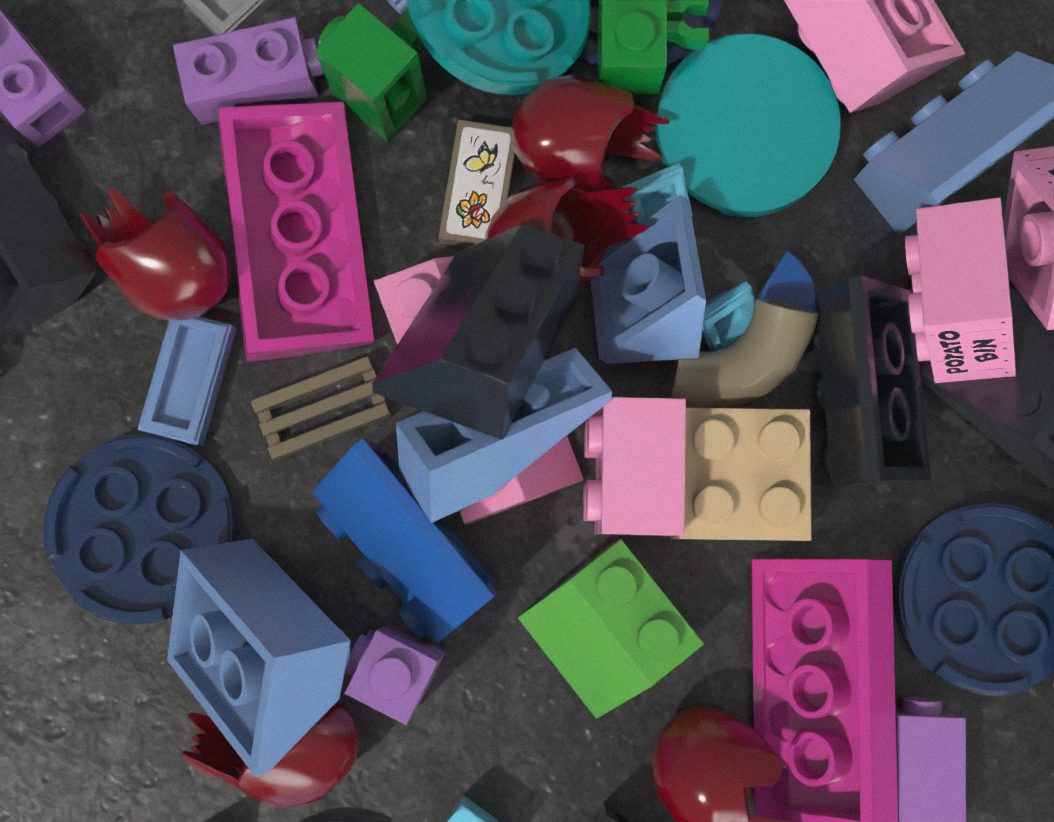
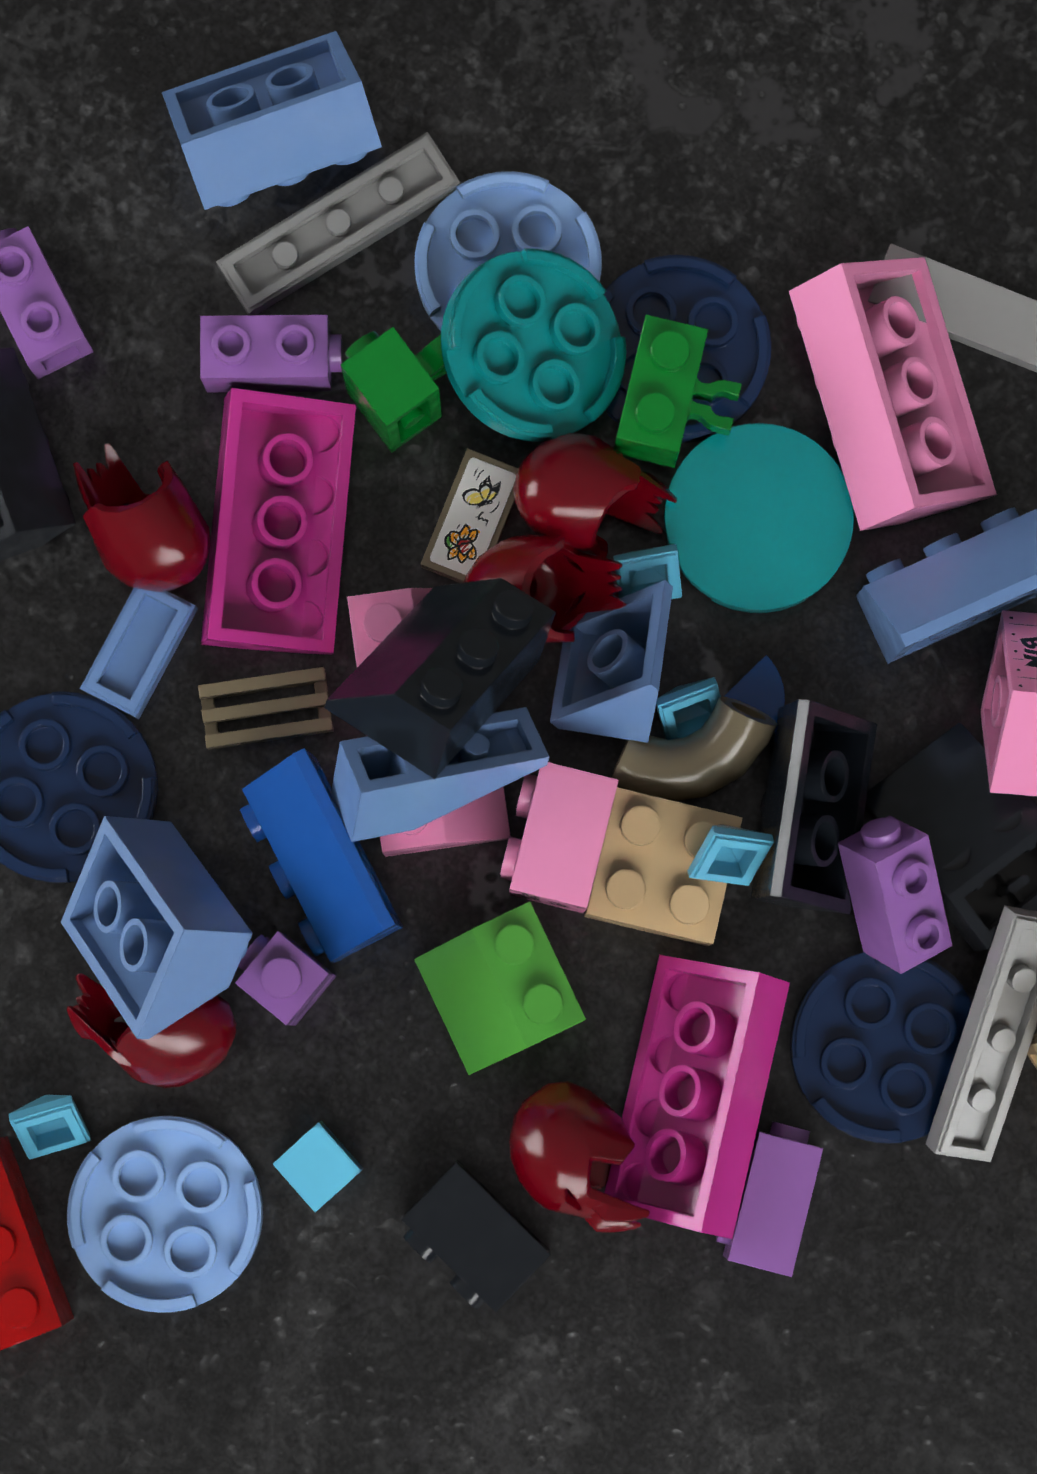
camera: 10 degrees right, 0 degrees up
bright pink brick [905,197,1016,383] -> none
none -> medium azure slope [687,824,774,886]
none -> medium lavender brick [838,815,953,974]

